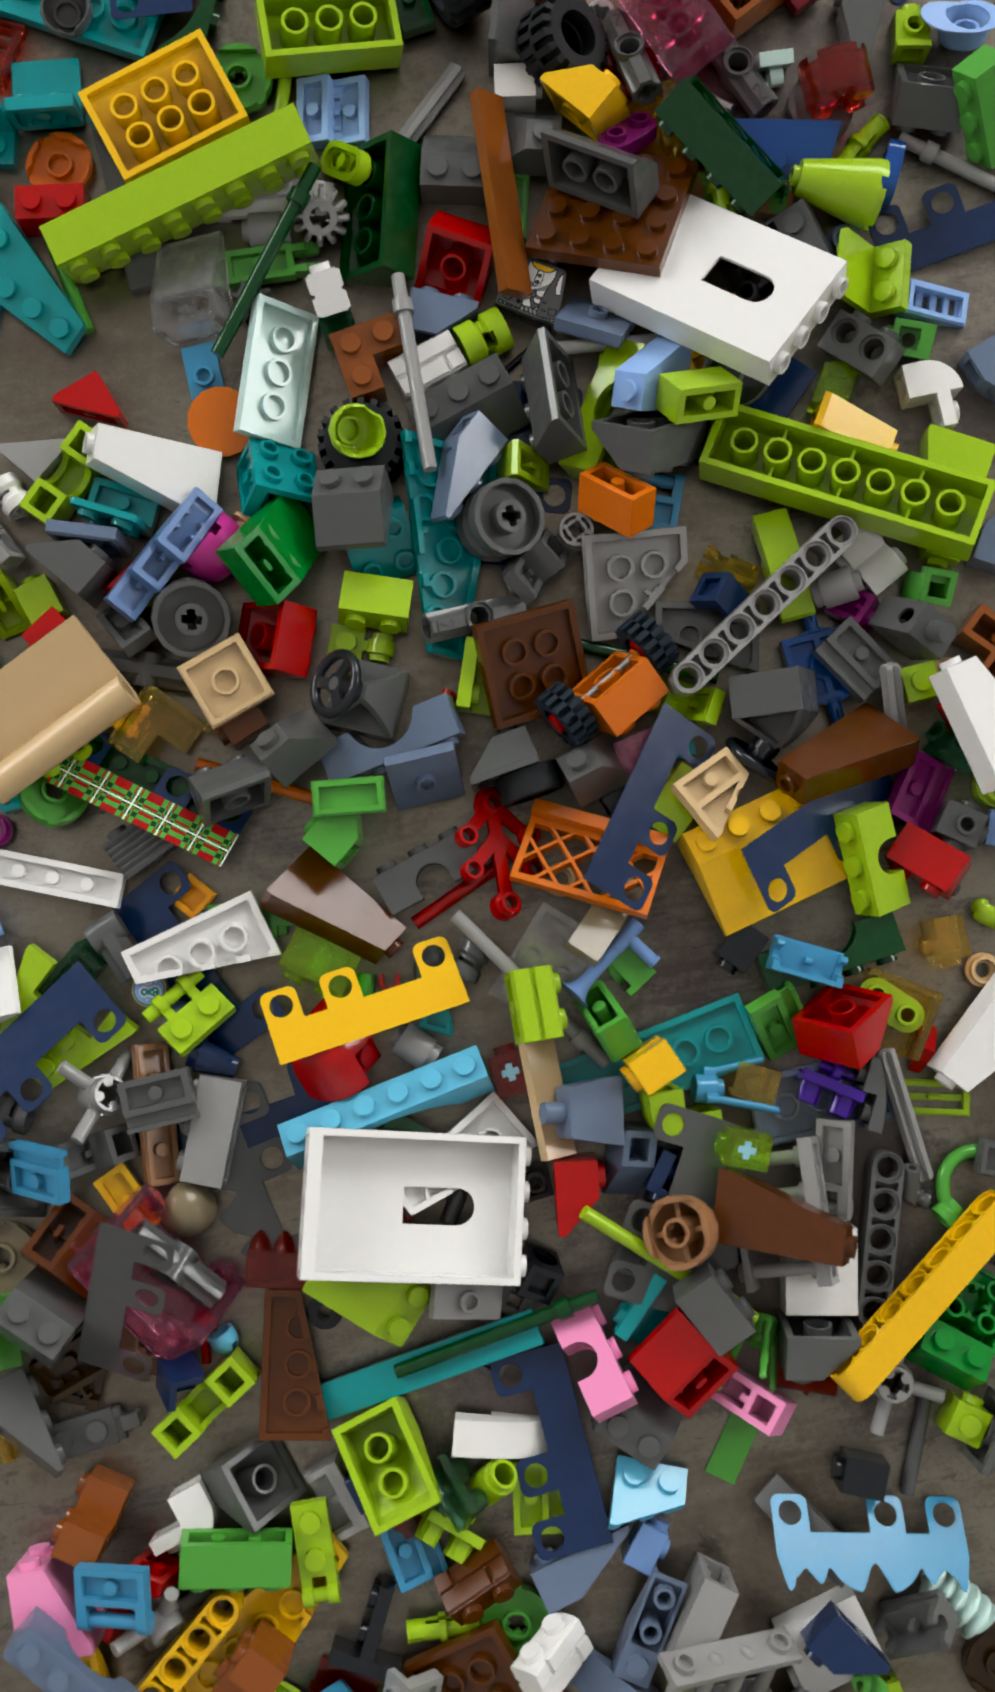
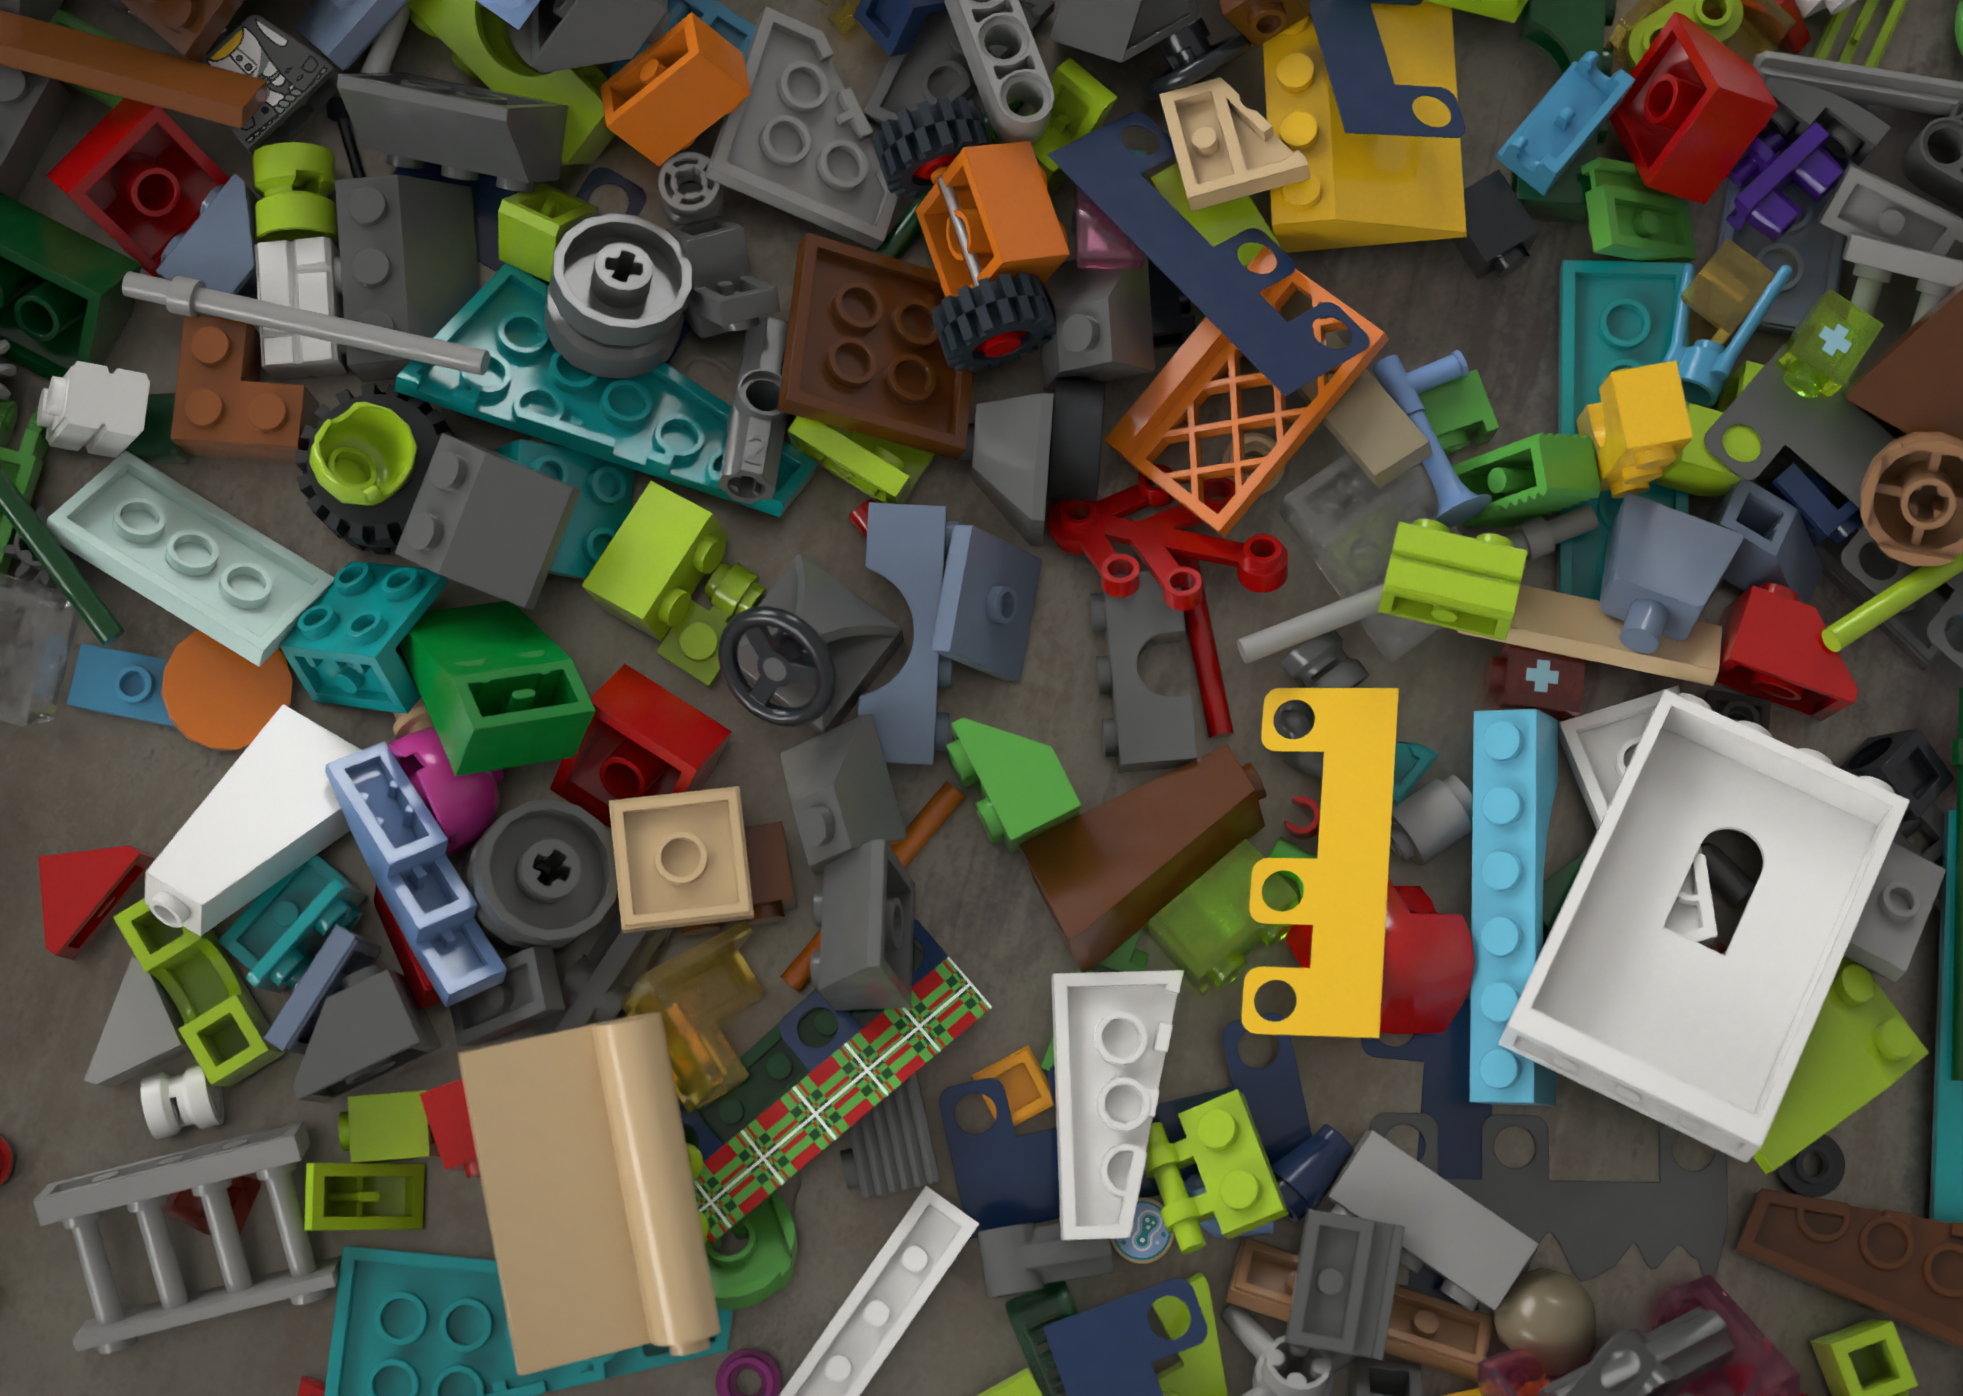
camera: 70 degrees left, 5 degrees down
medium azure hinge [207,1322,239,1355] -> none
clear red plate [245,1230,307,1290] -> none
bright green tile [311,775,387,818] -> none
sand blue slope [430,410,508,523] -> none

